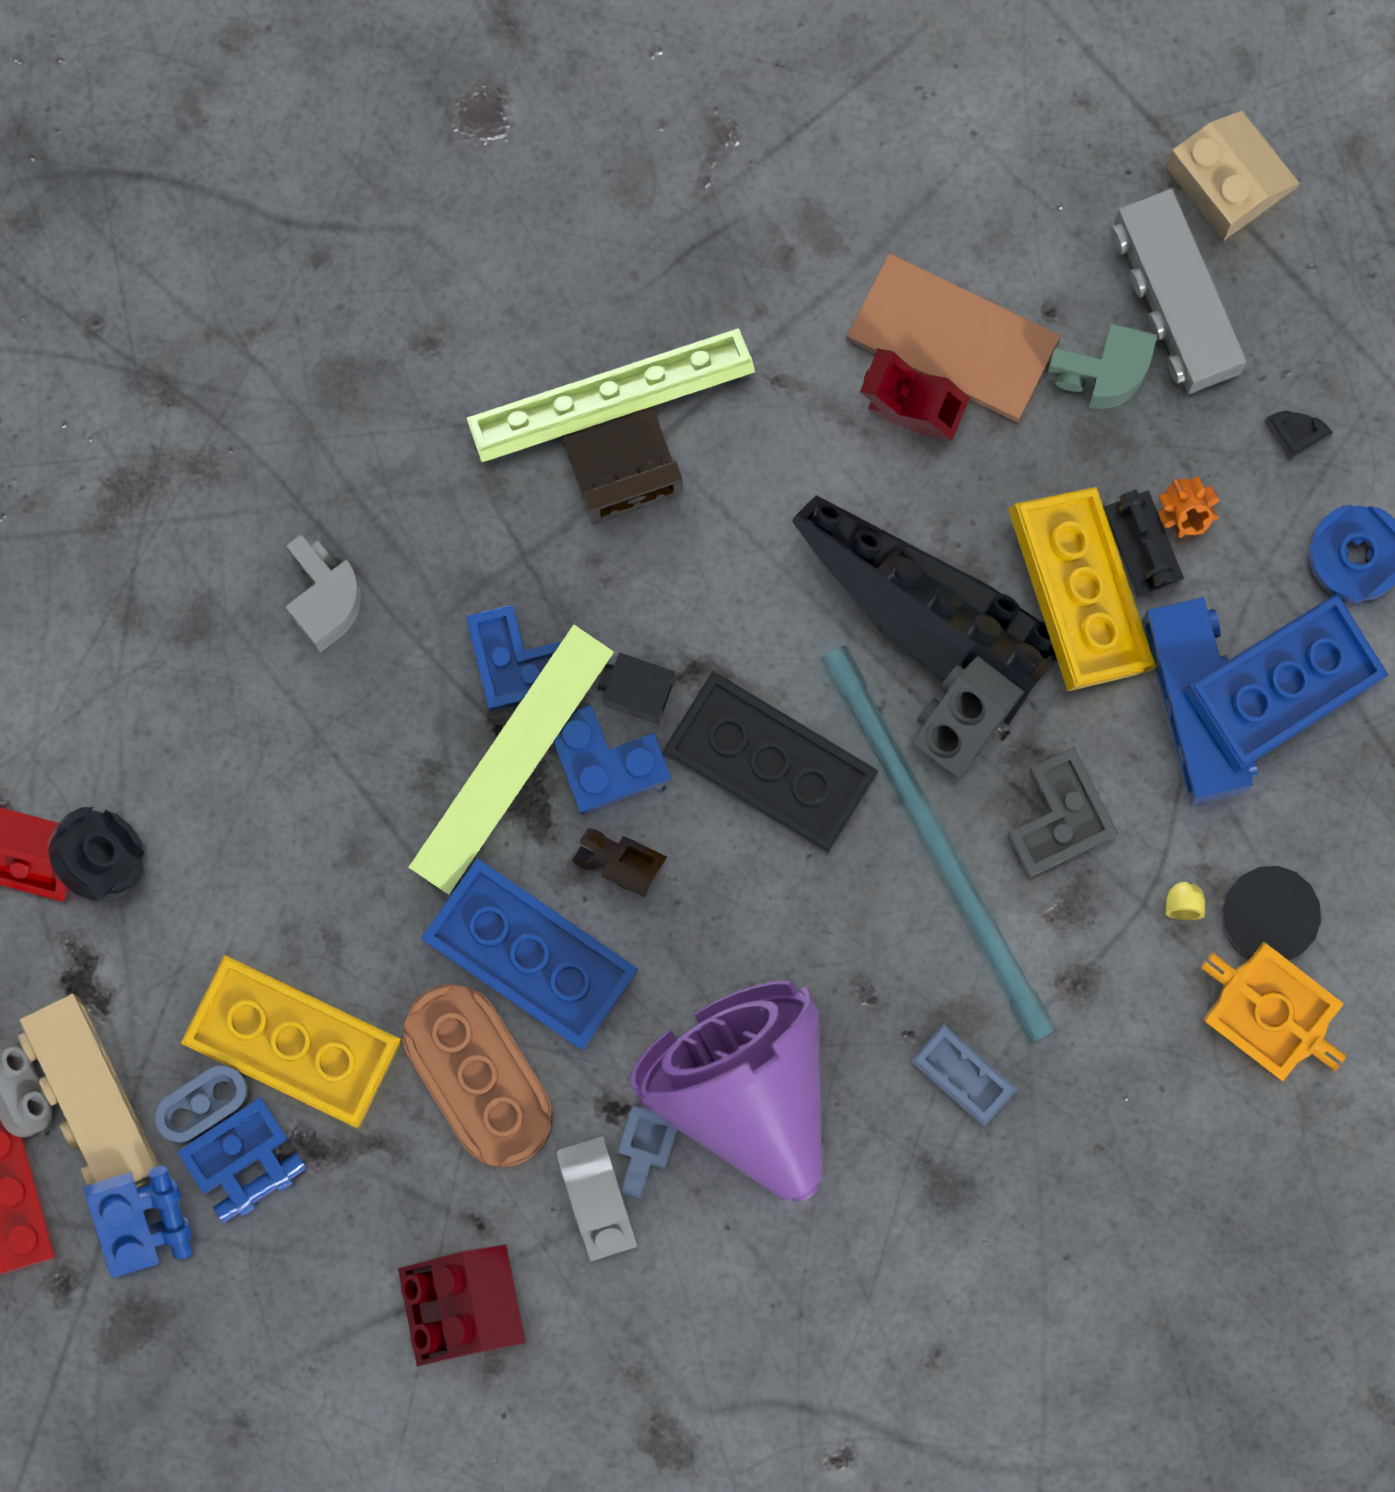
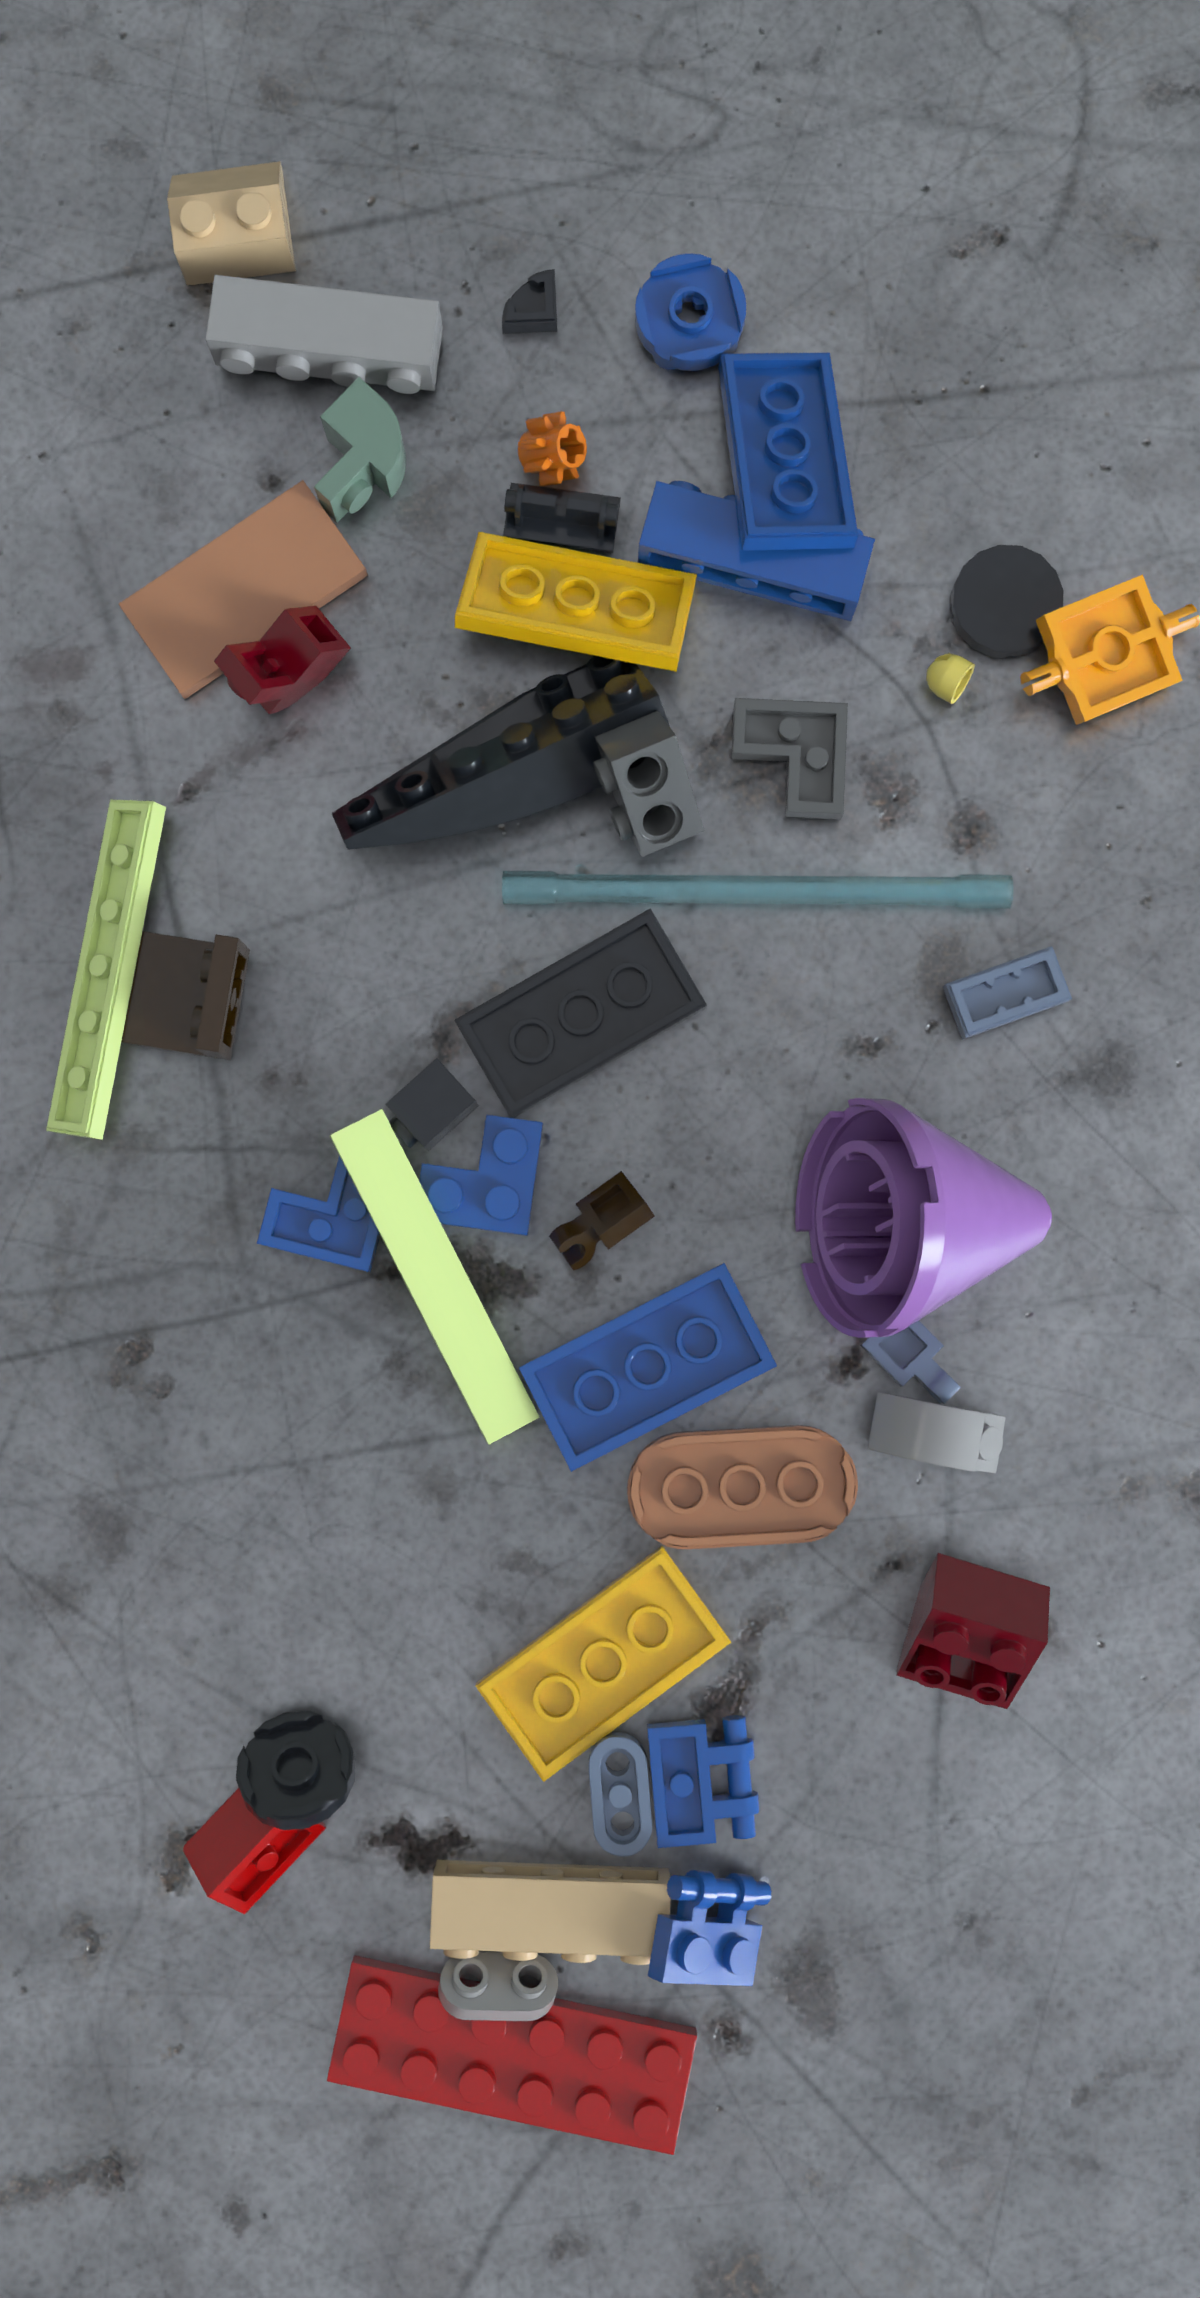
camera: 65 degrees left, 5 degrees up
light grey brick [285,534,361,653] -> none

